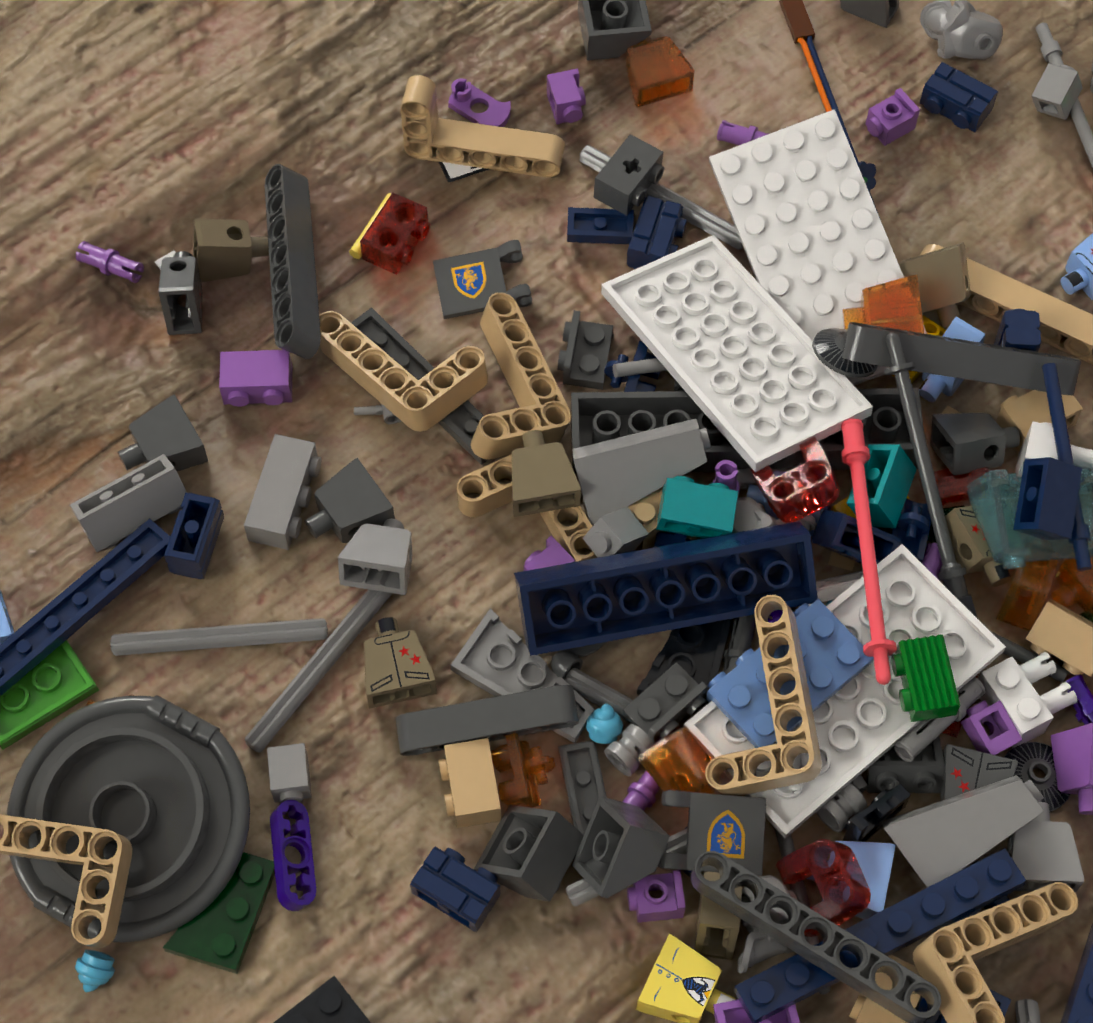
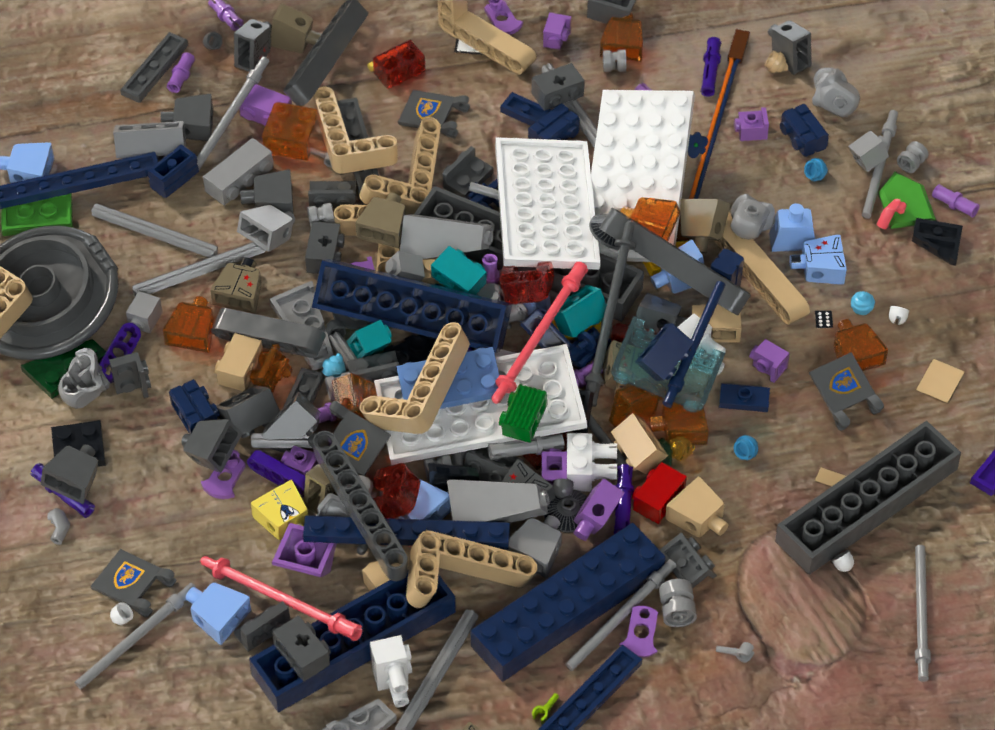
camera: 30 degrees right, 10 degrees down
none -> light grey head [58,348,110,409]
none -> dark grey bracket [109,352,151,398]
none -> dark grey tile [120,32,188,103]
none -> clear orange torso [163,296,214,353]
none -> medium lavender pin [167,52,195,93]
none -> dark grey torso [181,419,243,473]
none -> light grey bar [197,56,270,170]
none -> medium lavender piece [201,450,246,499]
none -> dark grey hinge [203,32,222,50]
none -> dark purple beam [247,450,305,498]
none -> clear orange bracket [262,102,318,161]
none -> dark grey brick [305,222,345,274]
none -> light grey wheel [307,203,335,226]
none -> dark grey bracket [308,181,357,208]
none -> teal brick [346,320,392,359]
none -> dark grey hinge [553,479,574,499]
none -> light grey wheel [603,50,626,72]
none -> dark purple pin [700,37,722,97]
none -> light grey head [730,194,775,240]
none -> tan plate [764,51,788,73]
none -> light blue torso [769,203,815,252]
none -> dark azure plate [804,158,828,181]

